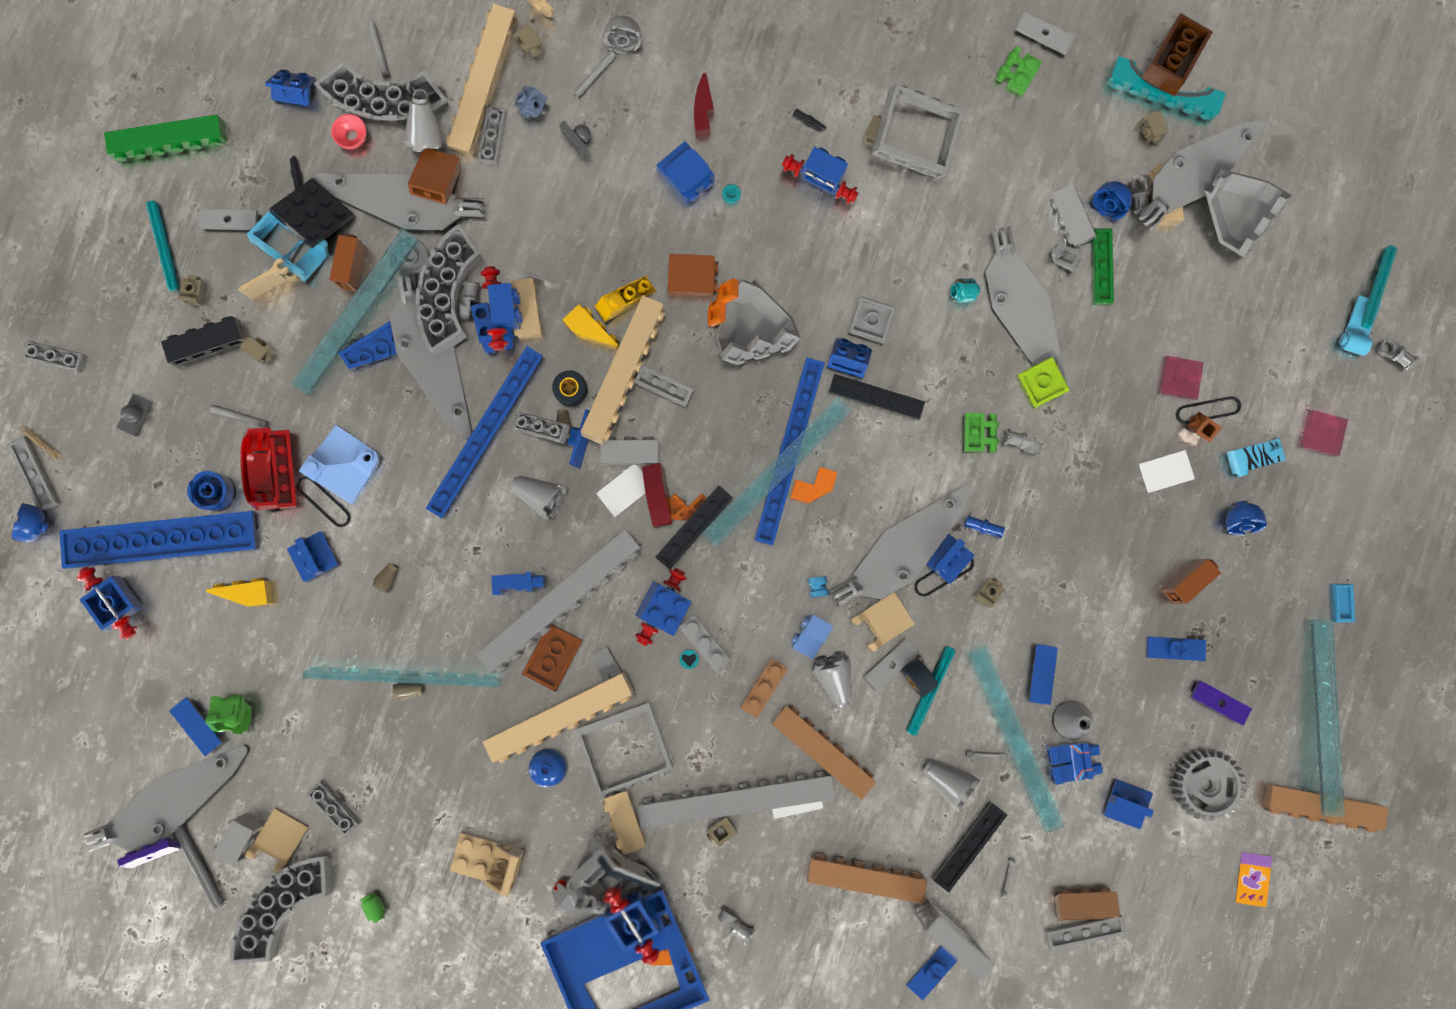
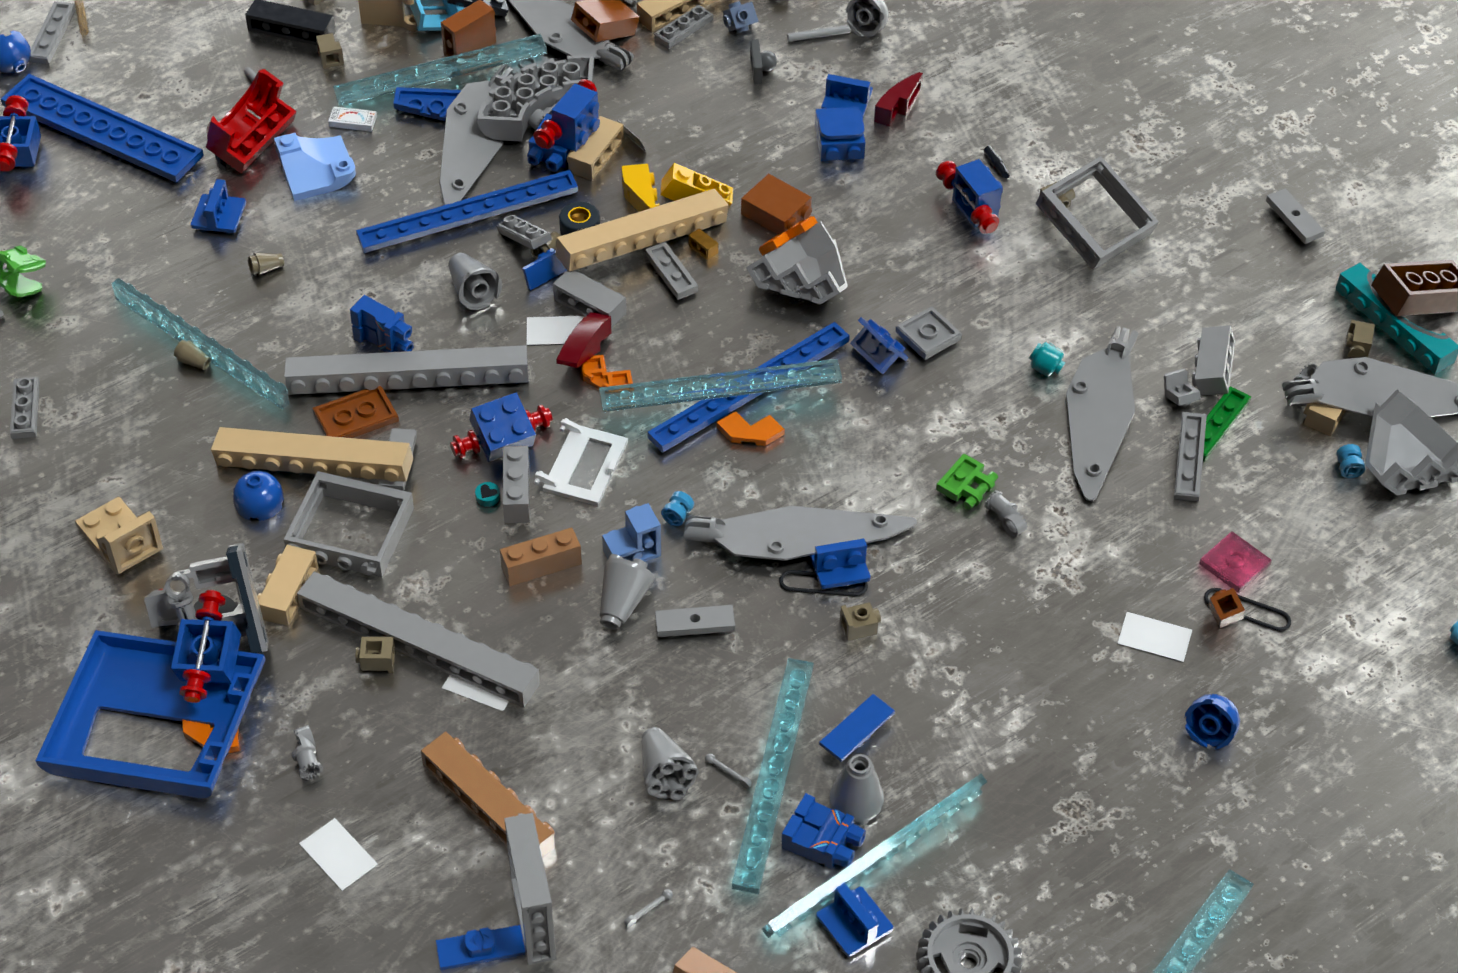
camera: 40 degrees right, 35 degrees down
dark grey tile [116,393,153,436] -> none
blue brick [187,471,234,511] -> none
yellow slope [206,577,273,606] -> none
black piece [297,476,350,527] -> none
black plate [655,485,733,570] -> none
teal tile [722,184,741,204] -> none
medium nougat brick [771,705,876,800] -> none
black plate [828,374,925,420] -> none
tan flag [850,592,915,652] -> none
black wheel [902,659,938,697] -> none
teal axle [907,646,956,736] -> none
black plate [932,802,1008,893] -> none
blue pin [964,515,1005,538] -> none
bright green plate [996,46,1042,96] -> none
lime tile [1018,357,1070,408] -> none
blue cylinder [1093,181,1132,220] -> none
blue piece [1147,636,1206,661] -> none
dark orange brick [1161,559,1221,604] -> none
dark purple tile [1190,680,1252,726] -> none
medium azure door [1226,438,1286,477] -> none
clear pink tile [1300,410,1348,456] -> none
dark azure tile [1332,584,1355,623] -> none
none -> white sticker [299,818,378,891]
none -> white tile [328,107,377,132]
none -> white piece [534,418,628,506]
none -> pearl gold piece [689,228,718,260]
none -> clear light blue plate [762,774,987,938]
none -> blue bracket [821,74,873,117]
none -> light grey tile [1174,412,1207,501]
none -> dark azure wheel [1336,444,1366,478]

